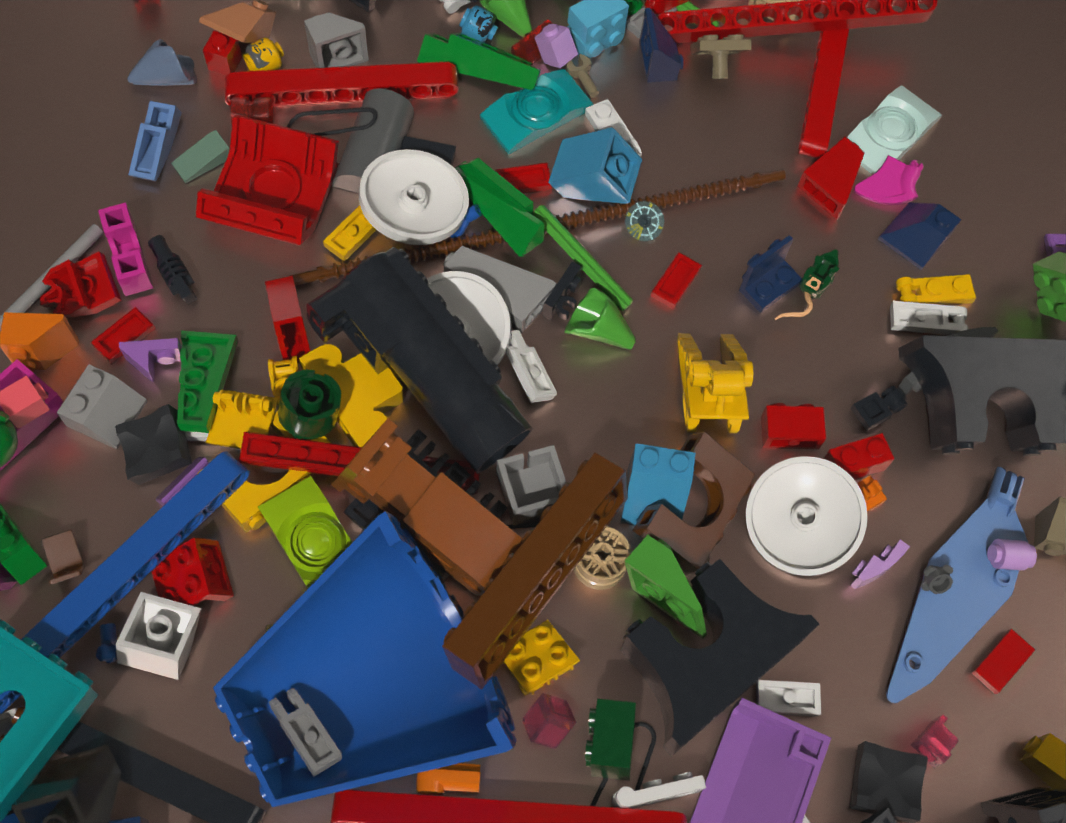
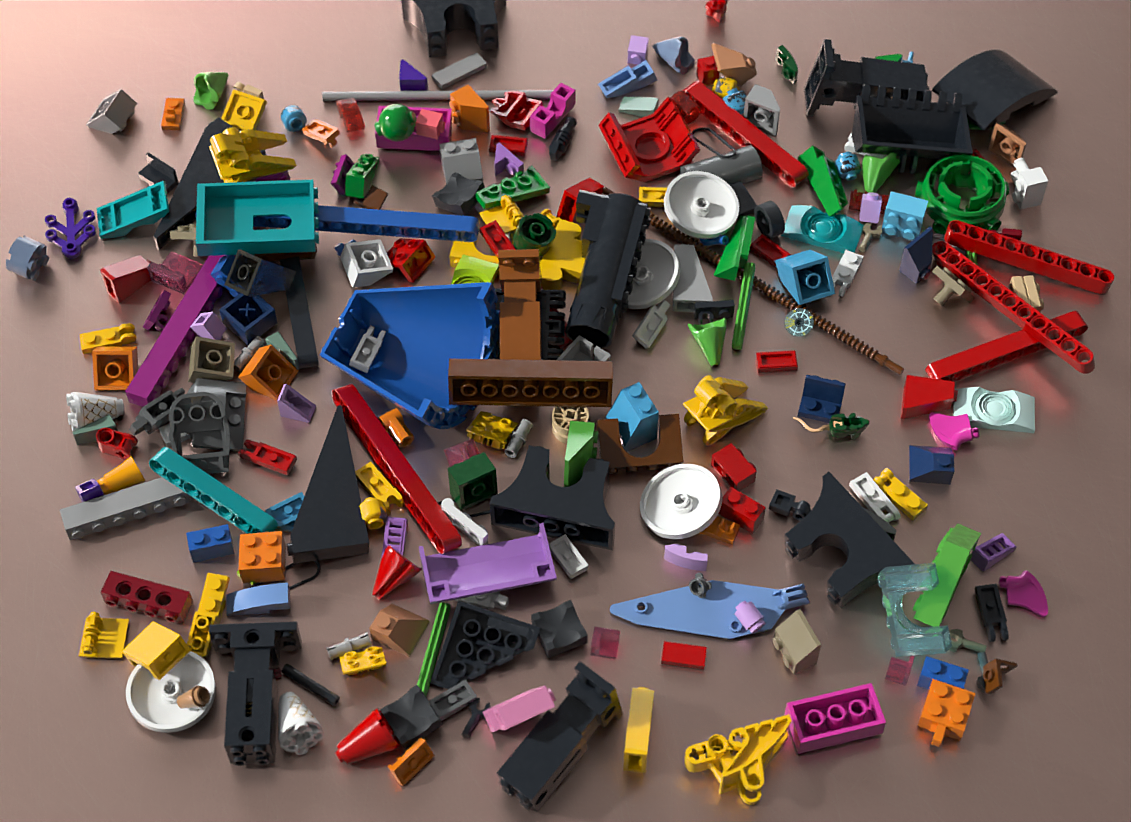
camera: 60 degrees right, 10 degrees down
none -> light grey pin [504,419,533,458]
none -> lavender brick [627,35,649,65]
none -> dark azure head [723,88,747,114]
none -> black tyre [754,201,785,239]

